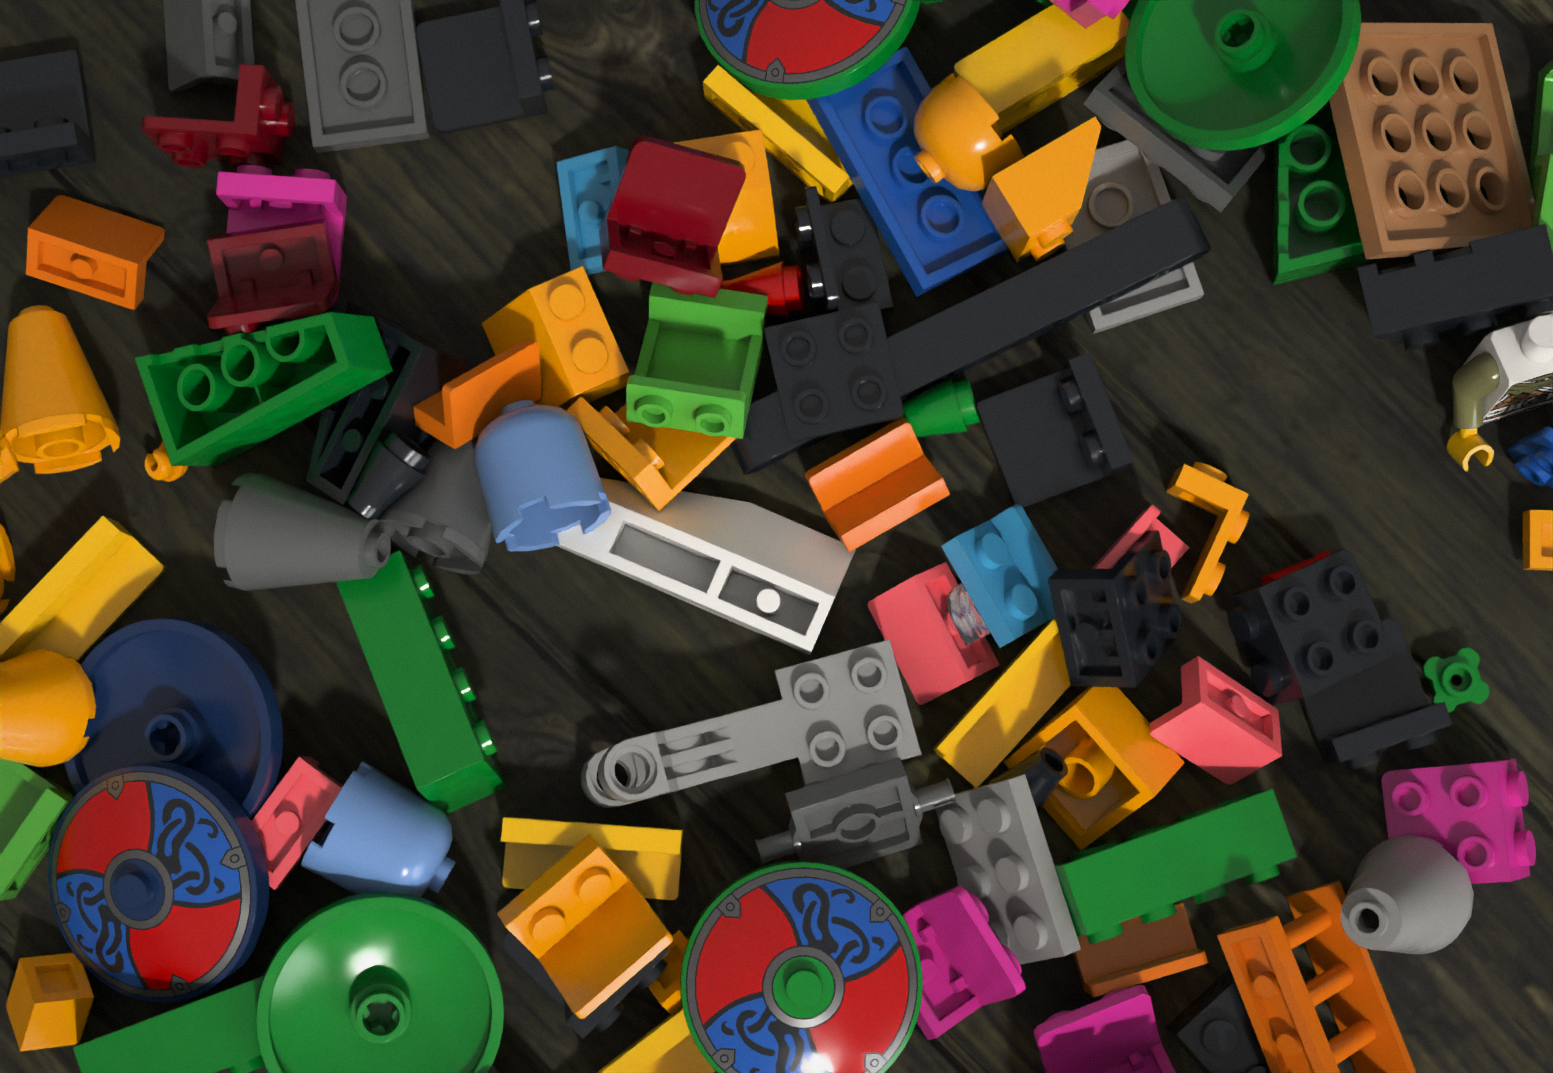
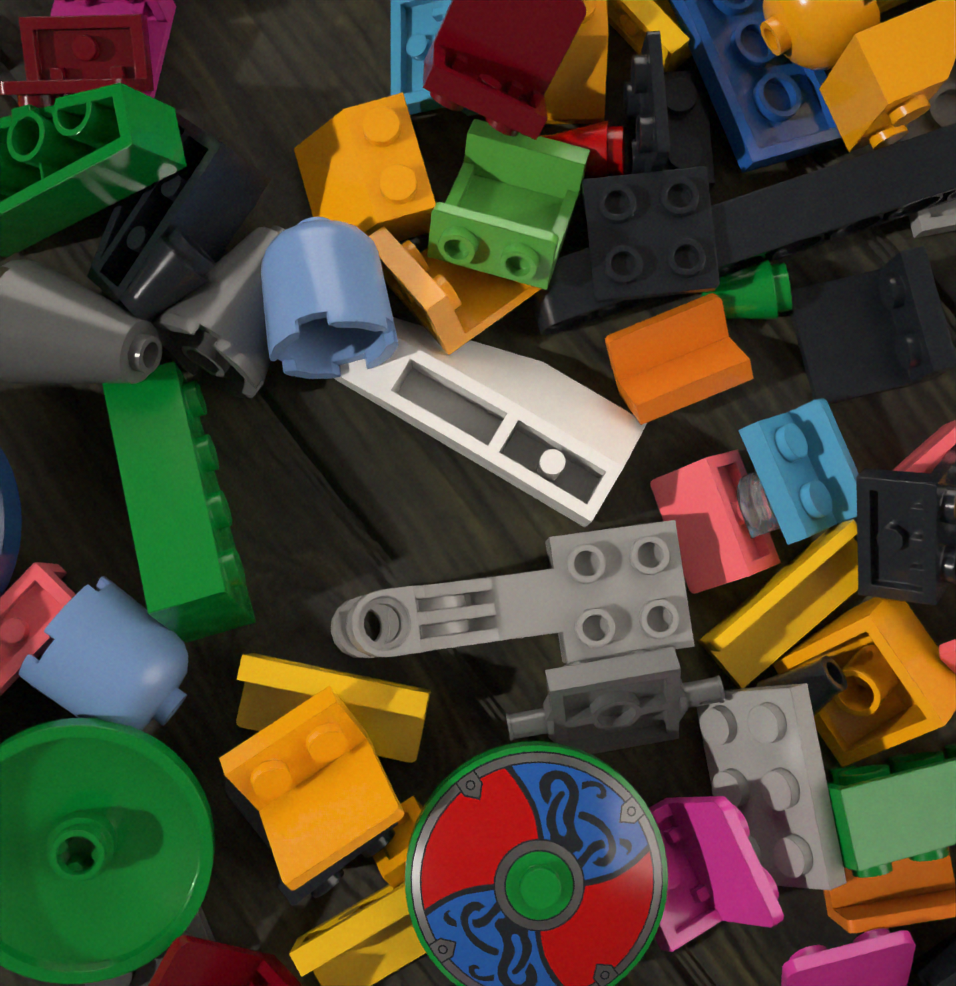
camera: 10 degrees right, 0 degrees up
orange panel [413,338,542,449] -> none

